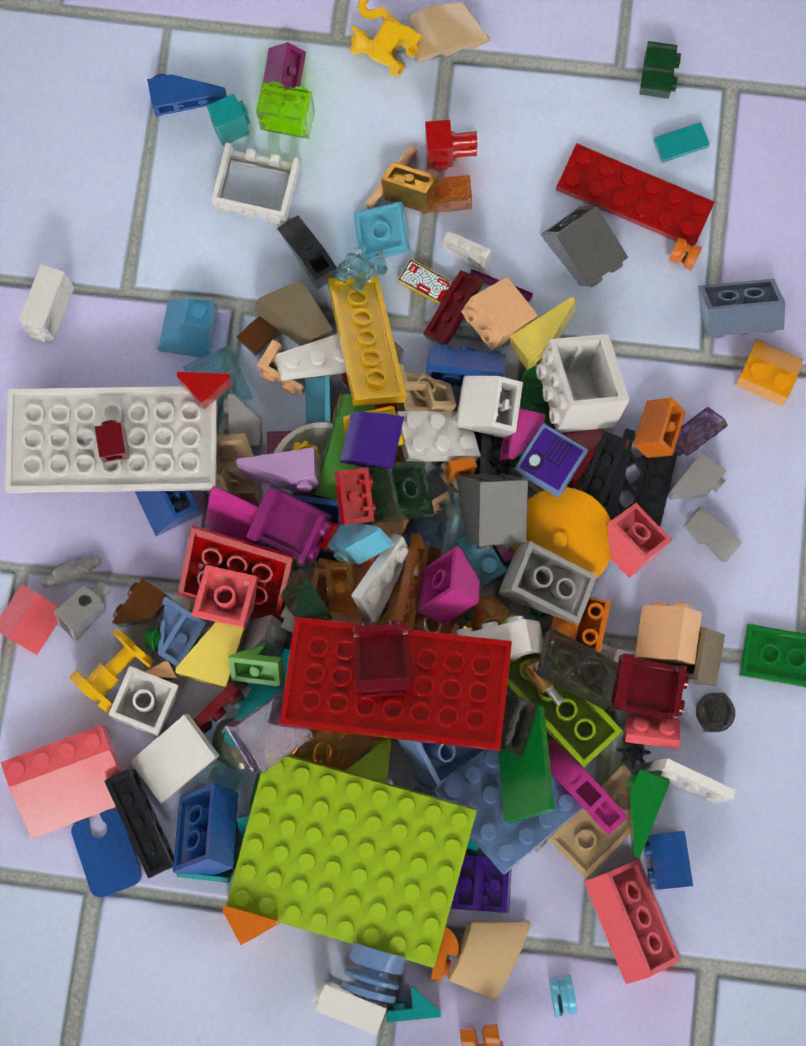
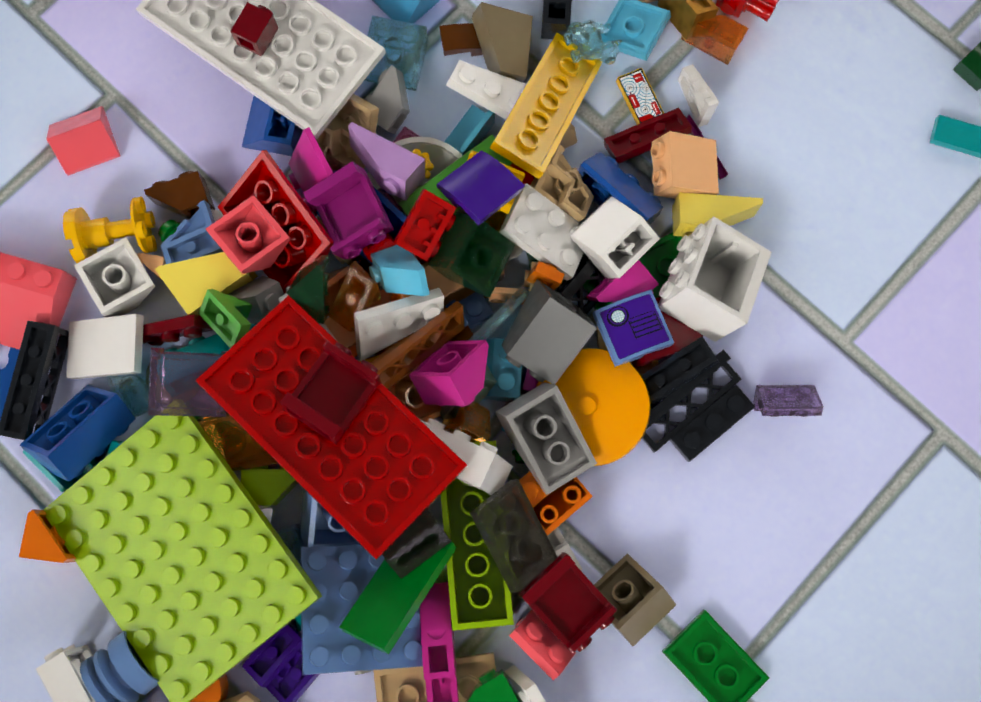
camera: 30 degrees right, 0 degrees up
light grey piece [40,555,101,588] -> none
light grey torso [53,581,111,641] -> none
red slope [177,372,233,410] -> none
light nougat bracket [257,339,305,396] -> none
clear orange piece [522,657,564,706] -> none
dark grey slope [540,206,629,287] -> none
red plate [556,143,715,245] -> none
coral slope [607,503,672,578] -> none
black gear [616,738,651,768] -> none
orange brick [633,397,686,458] -> none
light nougat piece [635,601,702,665] -> none
light grey slope [668,452,726,500] -> none
orange wheel [669,237,702,271] -> none
light grey slope [683,507,742,562] -> none
clear smoke hat [696,693,735,733] -> none
sand blue slope [698,279,785,338] -> none
light orange slope [735,339,803,406] -> none

